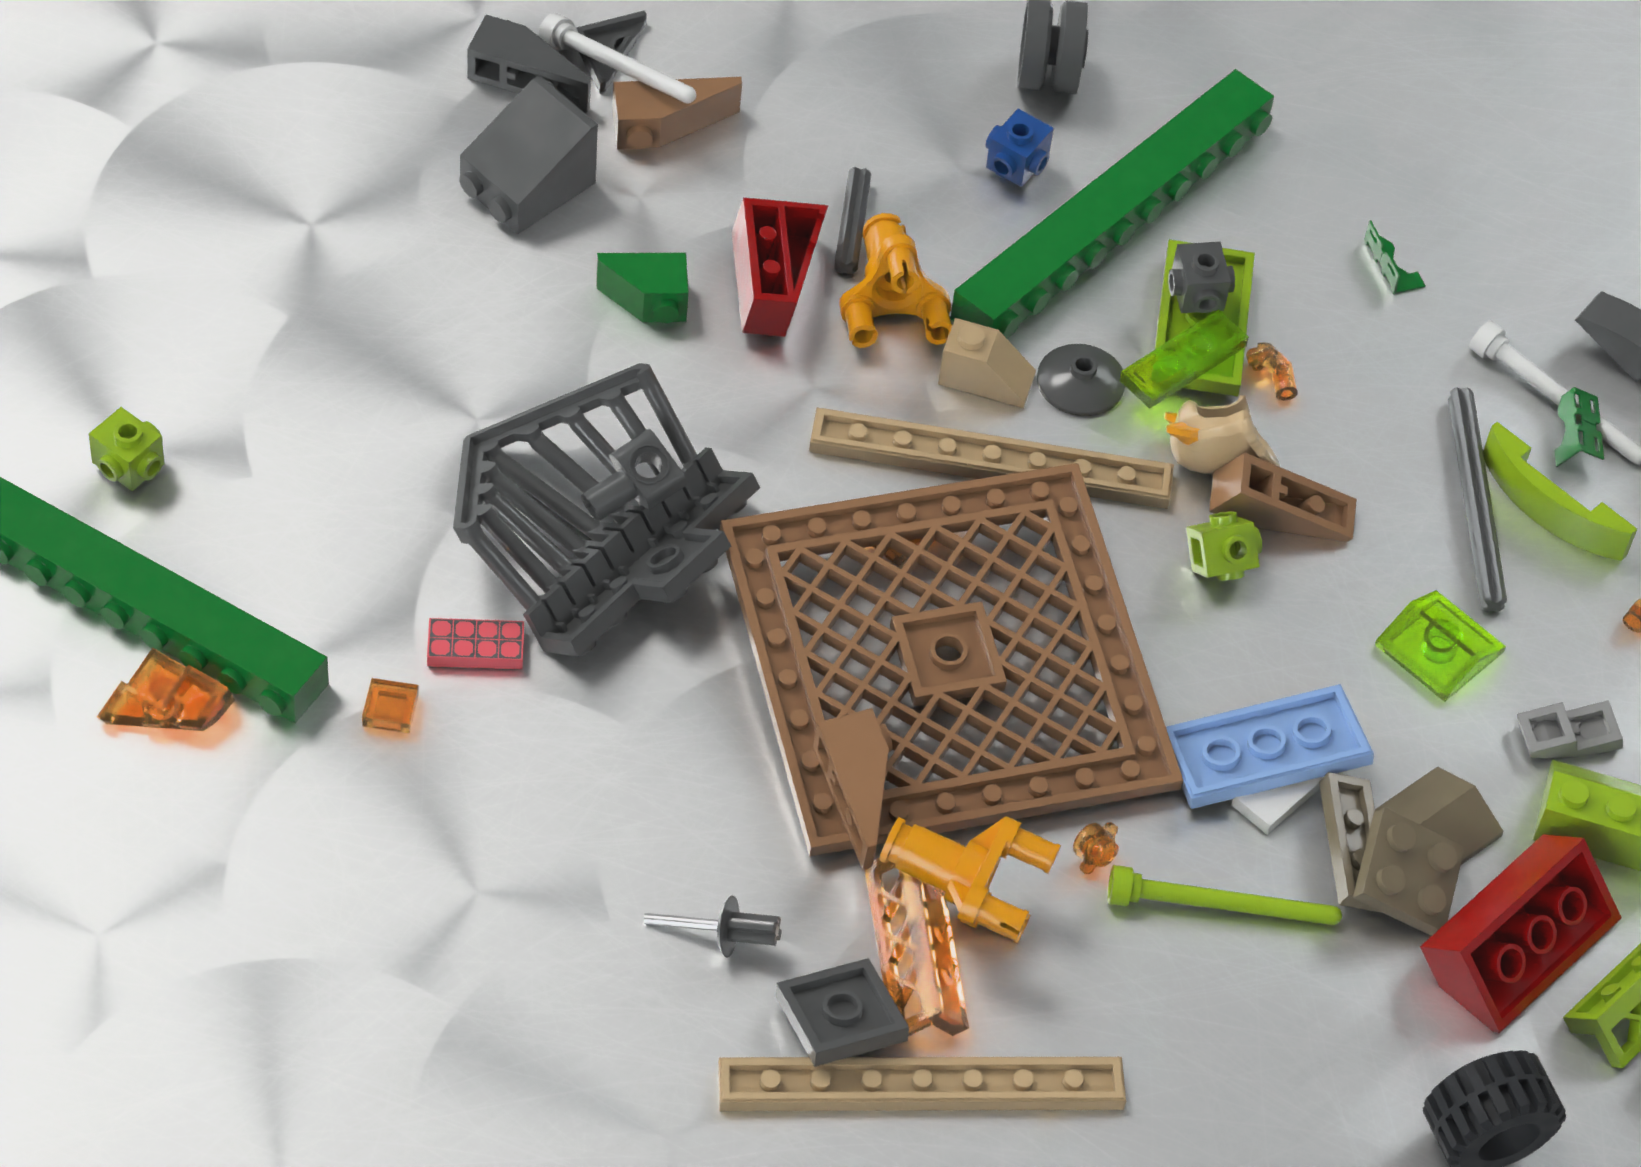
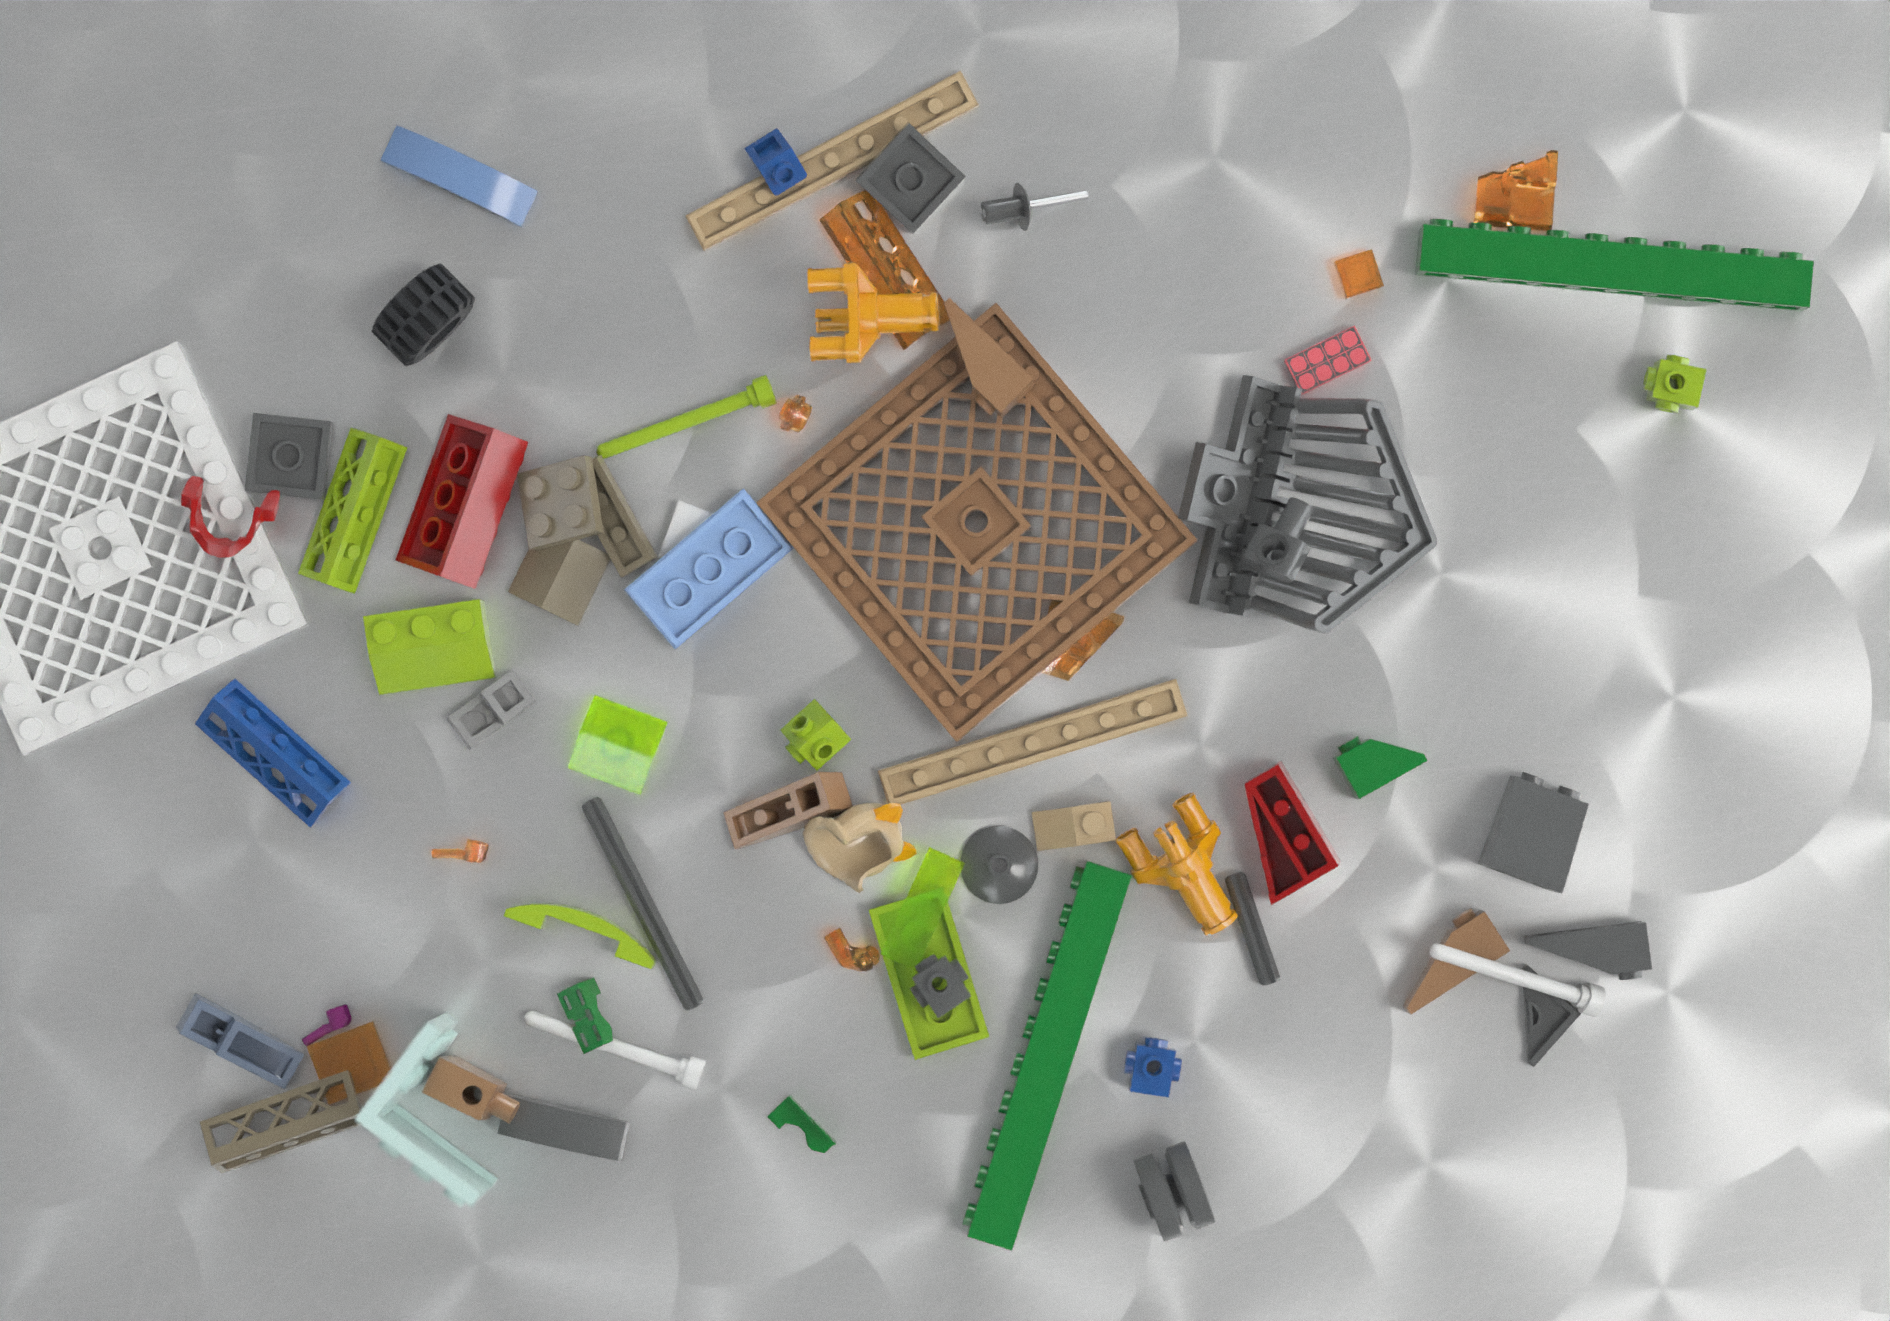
camera: 160 degrees right, 35 degrees up
none -> blue bracket [744,128,807,196]

